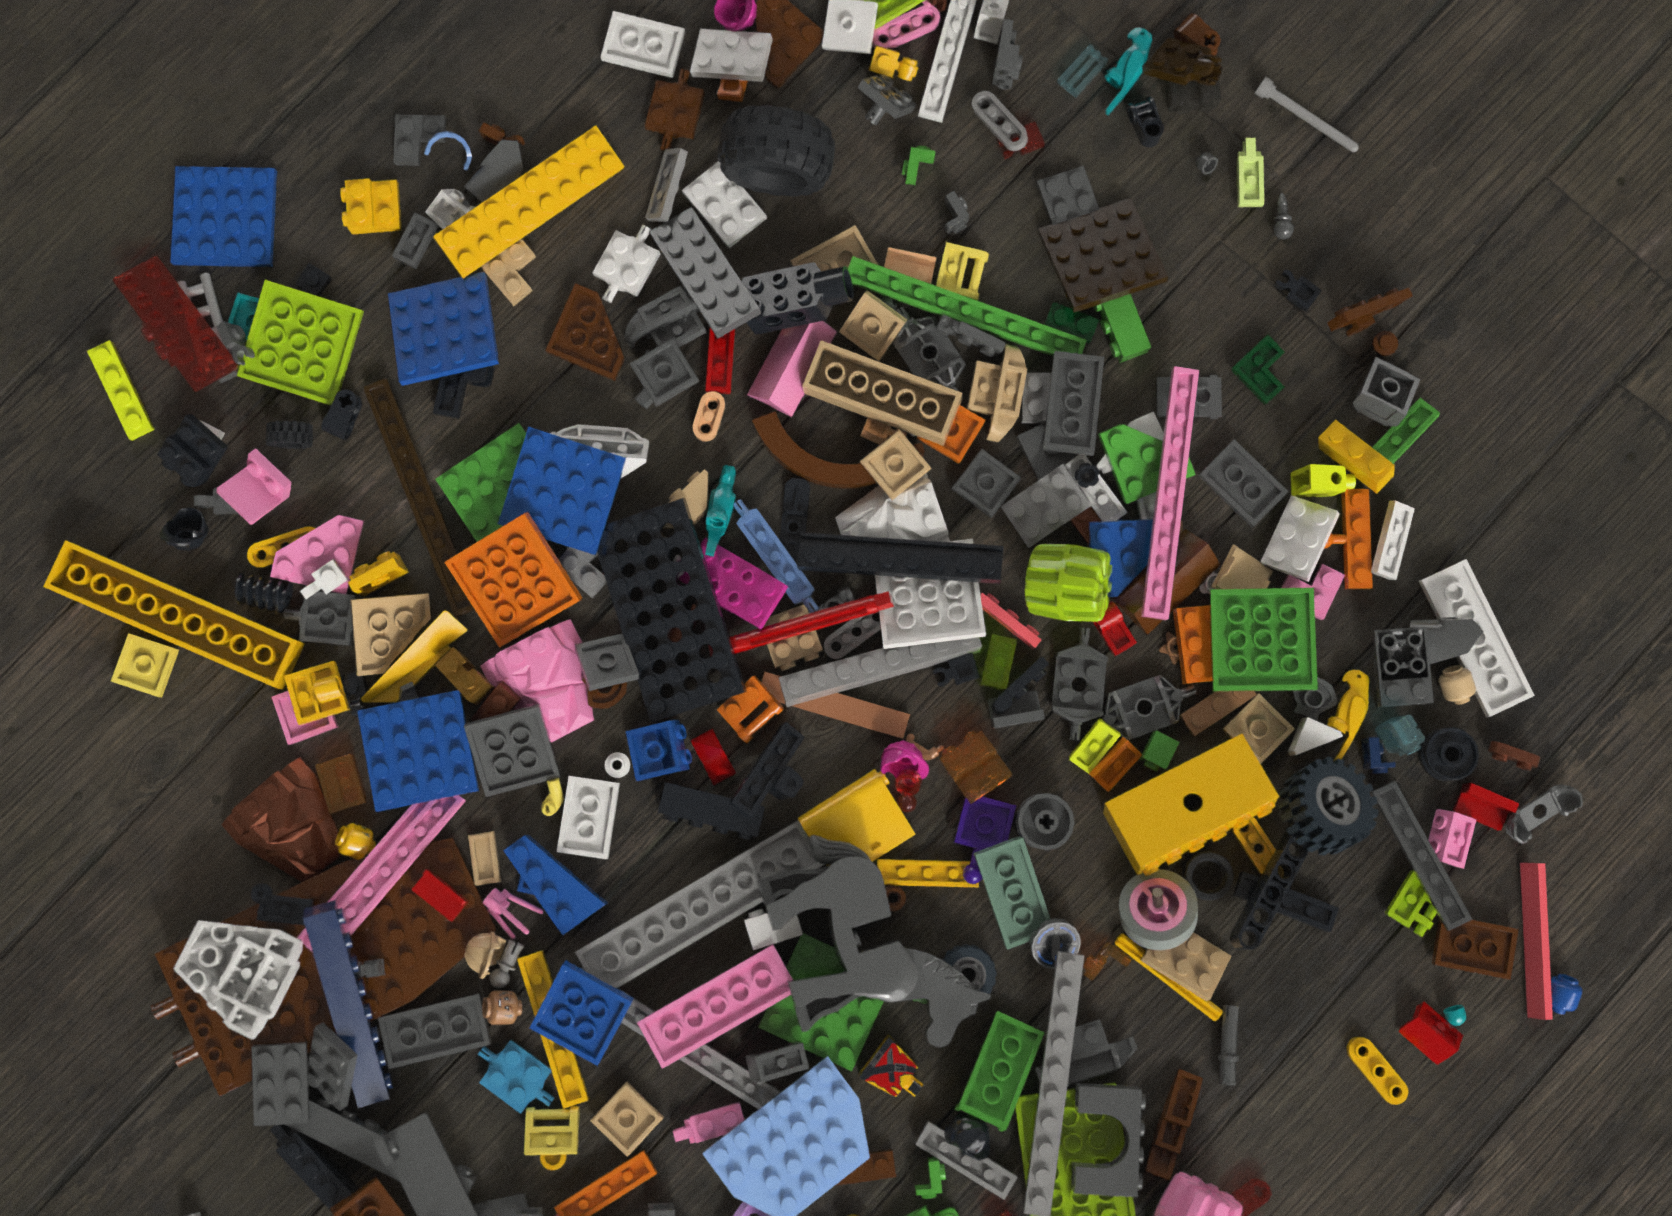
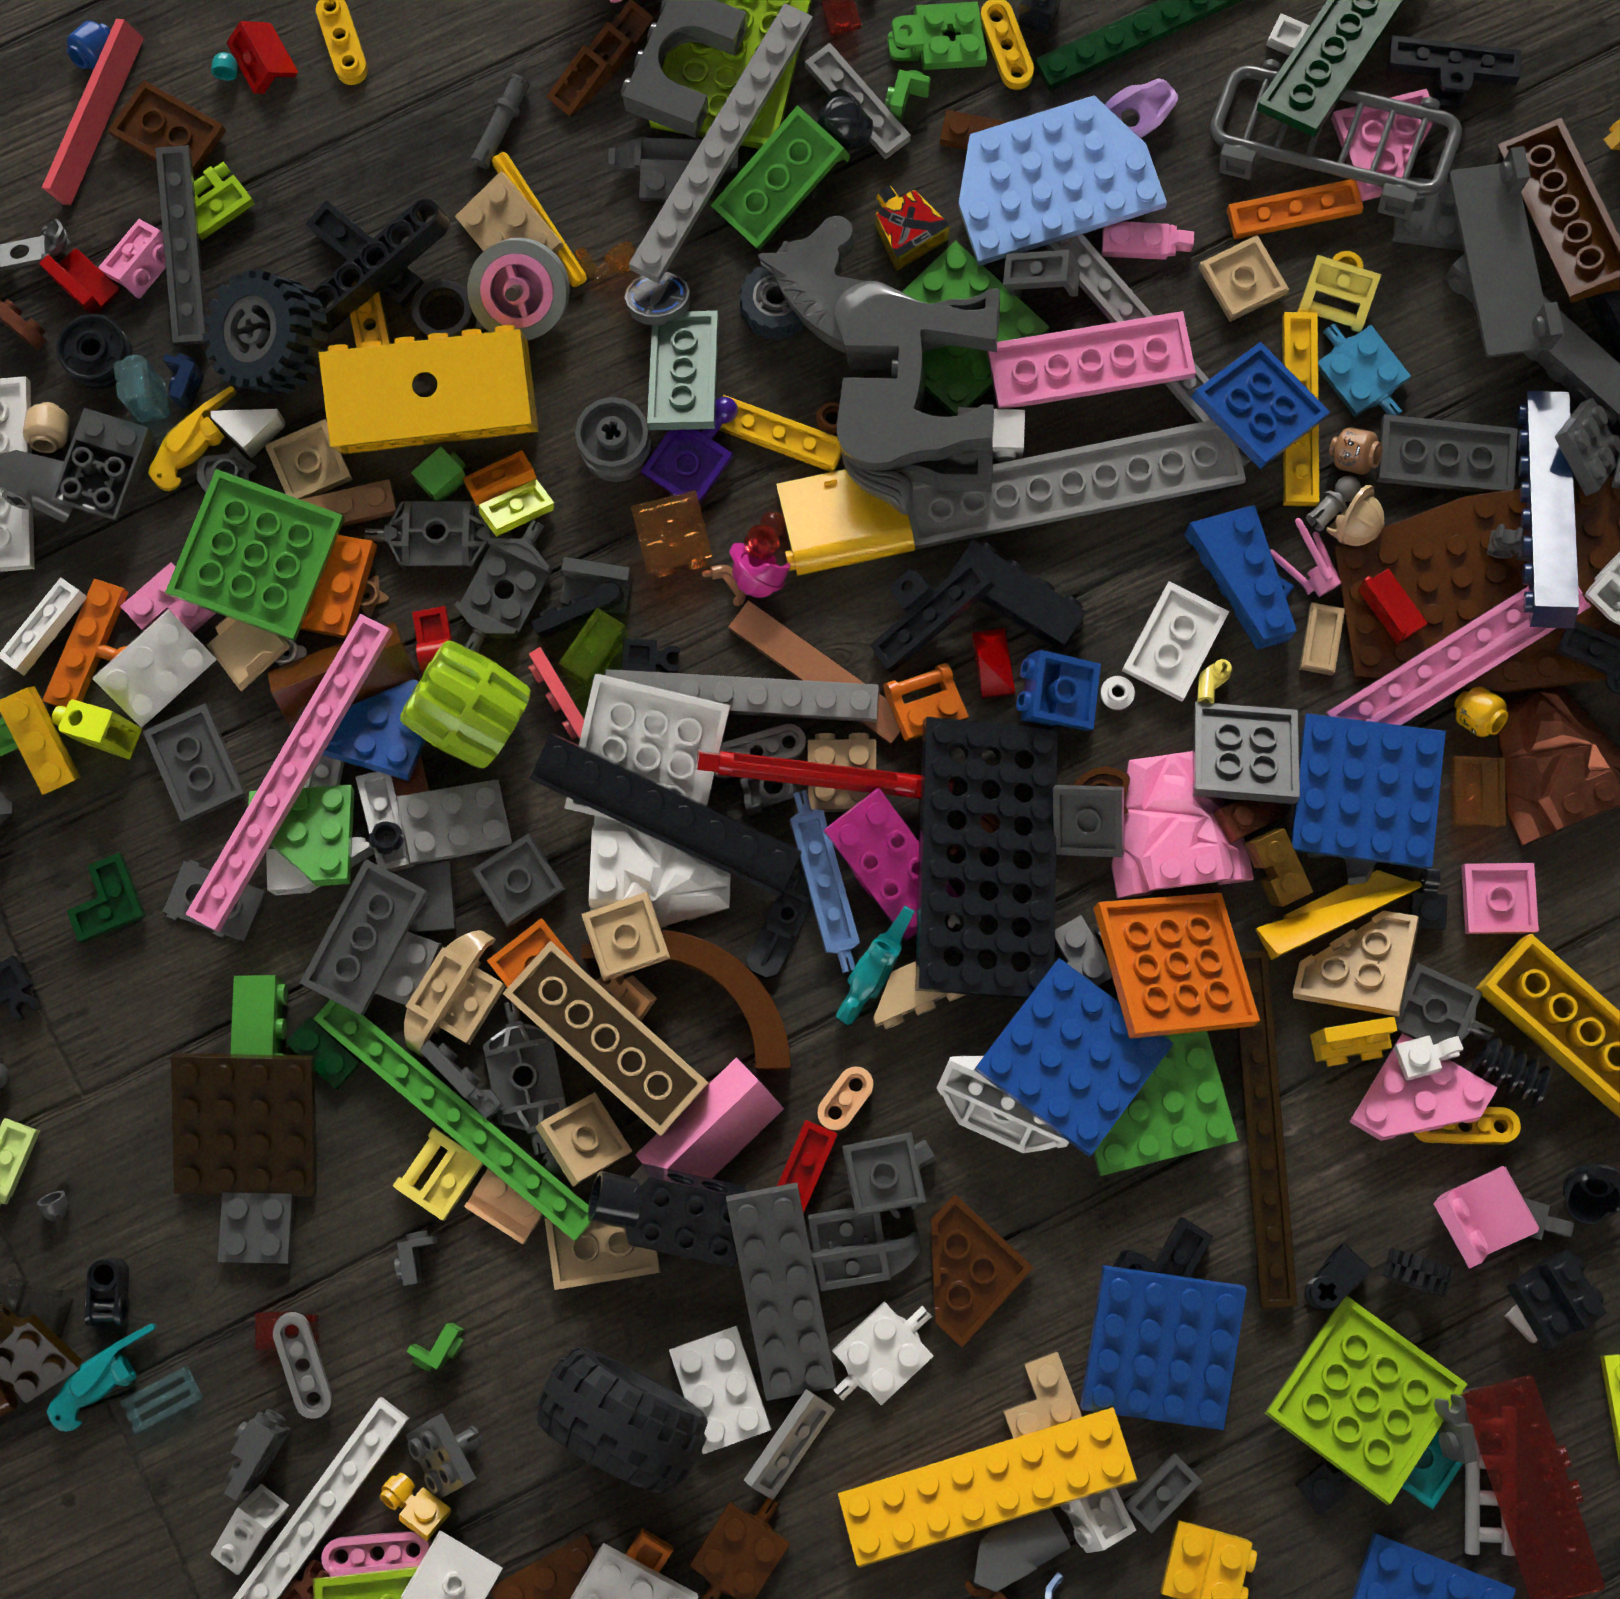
camera: 150 degrees left, 5 degrees down
yellow plate [284,661,350,725] -> none

